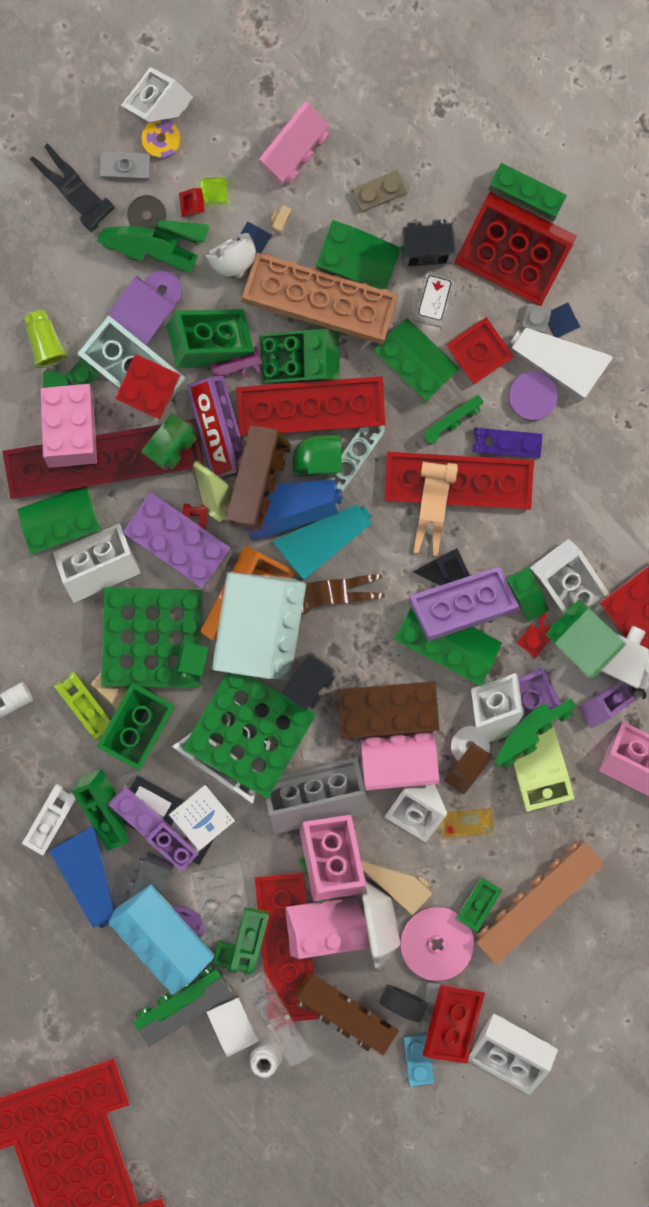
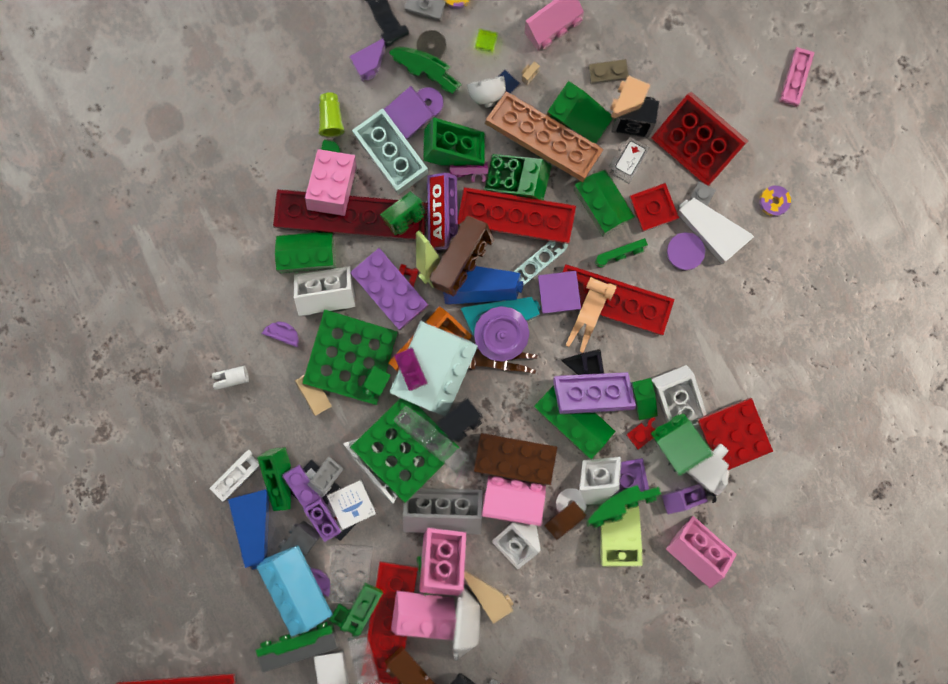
camera: 20 degrees right, 5 degrees down
lime plate [54,671,111,740] -> none
green plate [65,358,100,386] -> none
green slope [96,682,177,771] -> none
red plate [115,354,181,420] -> none
green slope [154,220,210,245] -> none
red plate [179,188,205,217] -> none
green brick [292,434,342,477] -> none
bright pink piece [400,907,474,981] -> none
clear yellow tile [443,808,494,837] -> none
green plate [455,877,502,932] -> none
dark purple plate [472,427,543,459] -> none
nougat brick [475,840,605,964] -> none
green brick [488,163,567,222] -> none
dark blue sticker [548,302,580,338] -> none
none -> medium lavender tile [261,321,299,348]
none -> light grey plate [307,457,343,497]
none -> medium lavender slope [350,38,386,81]
none -> clear slope [393,406,468,472]
none -> magenta plate [394,347,428,391]
none -> medium lavender piece [474,306,529,361]
none -> medium lavender tile [538,271,581,314]
none -> light nougat slope [610,76,650,118]
none -> medium lavender piece [760,186,791,216]
none -> bright pink tile [780,47,815,107]

